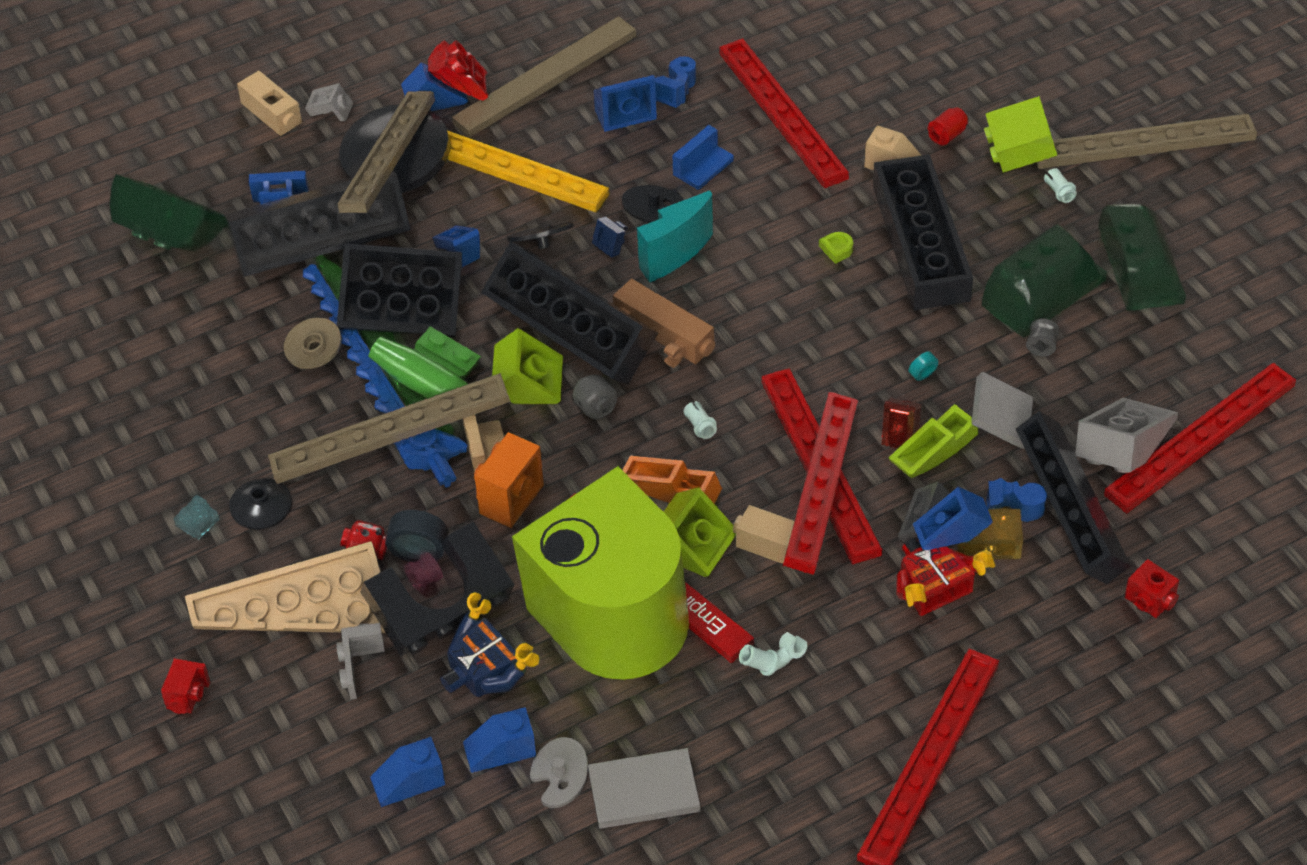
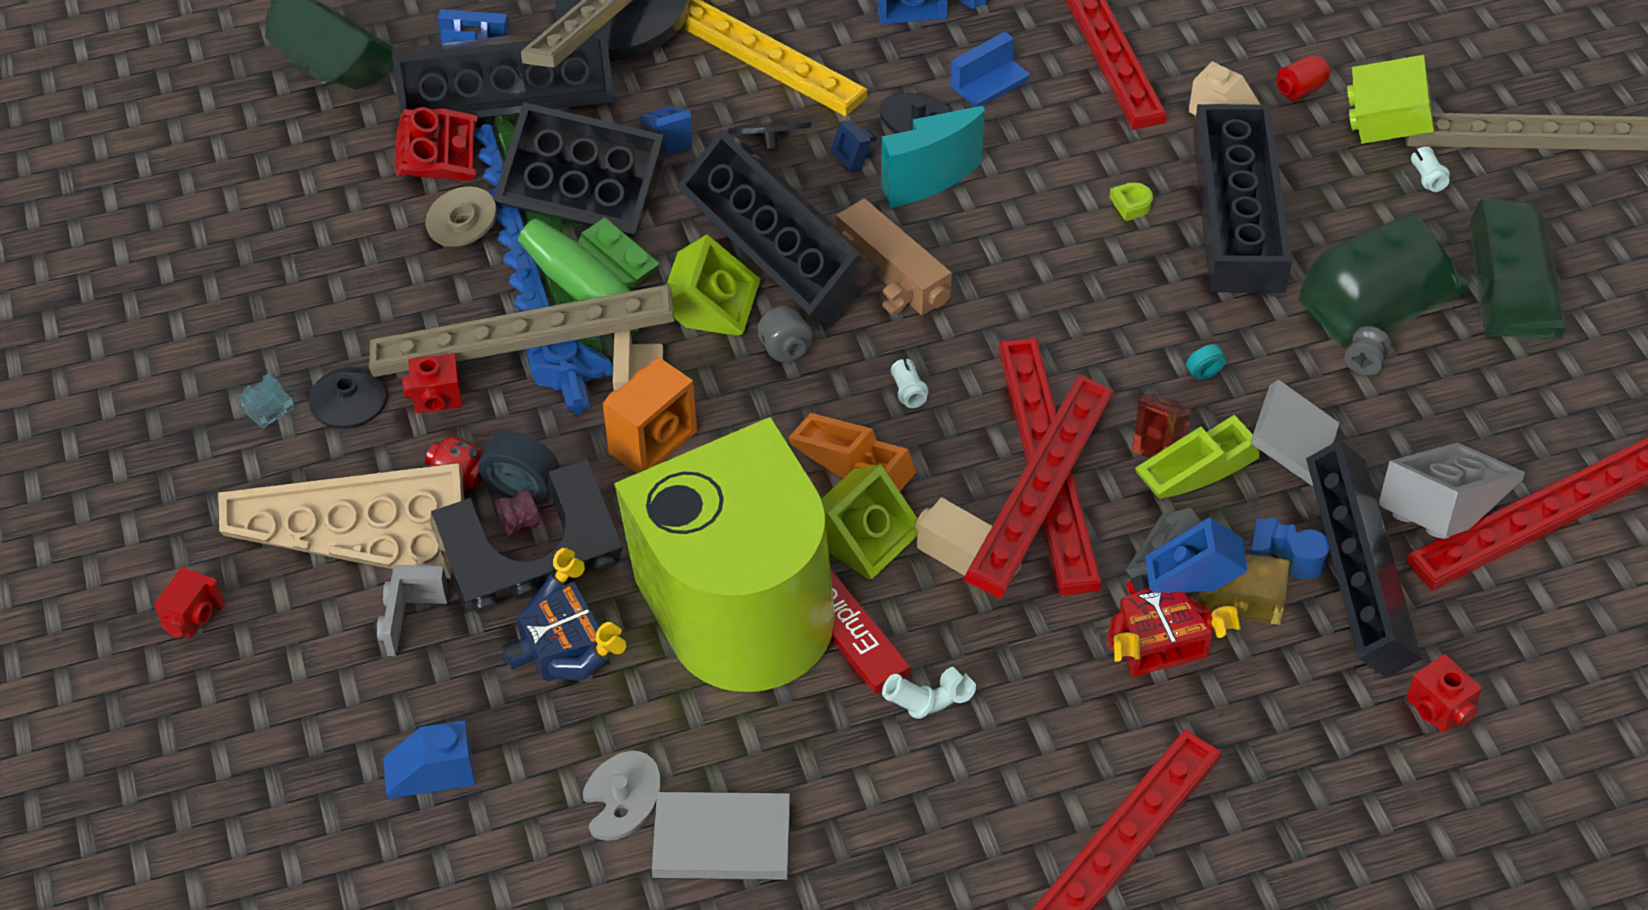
camera: 10 degrees right, 0 degrees up
blue slope [463,707,536,773] -> none
none -> red slope [394,107,477,181]
none -> red brick [402,353,462,413]

